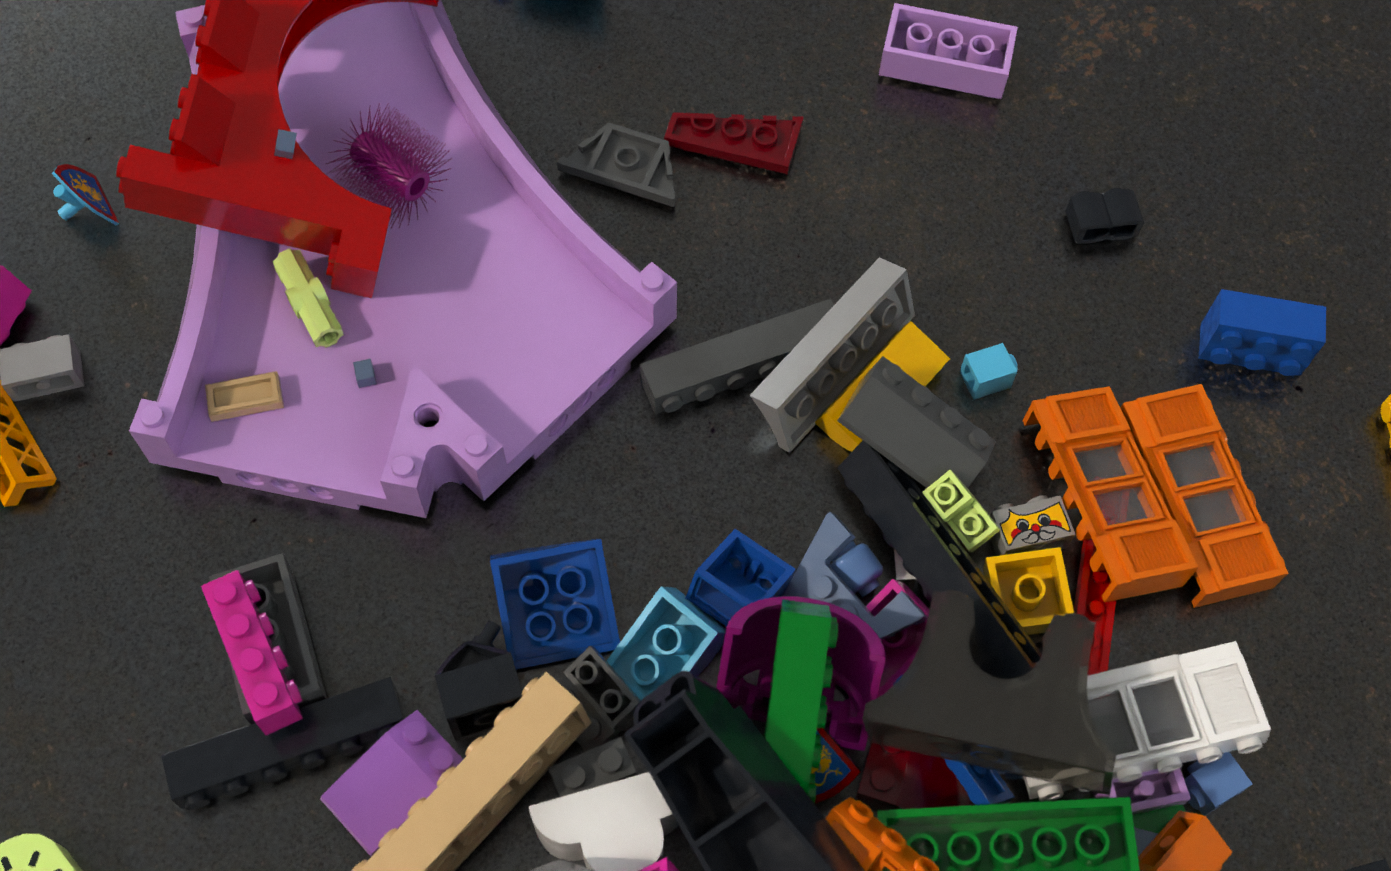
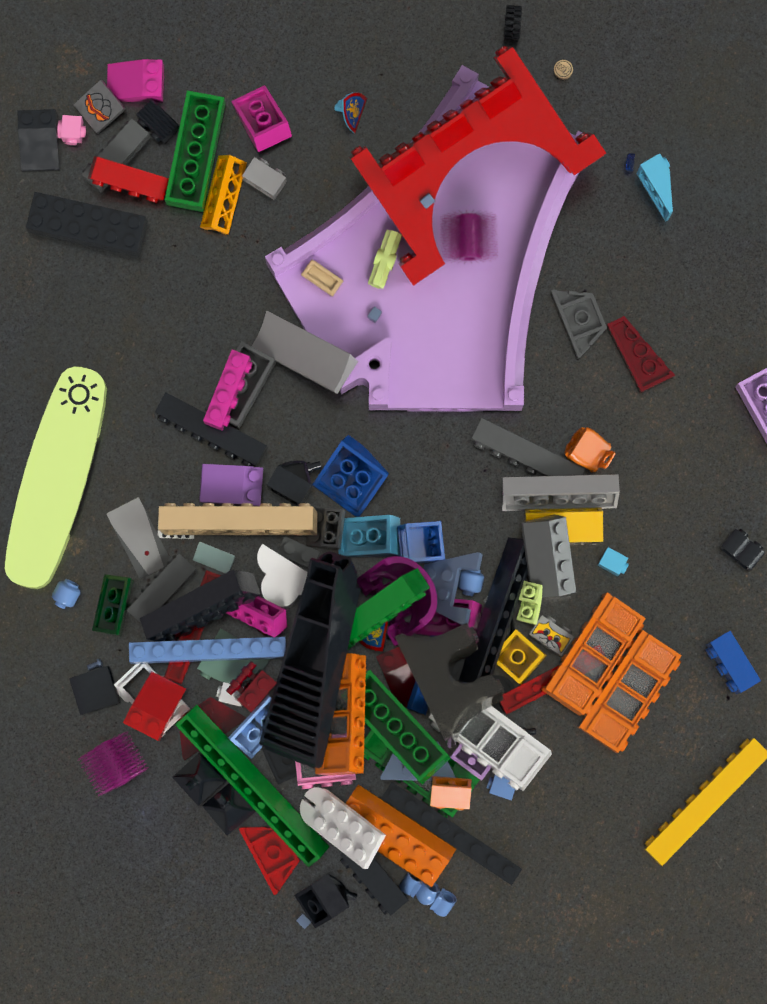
camera: 50 degrees right, 20 degrees up
none -> light grey arch [251,311,358,394]
none -> orange piece [565,427,616,473]

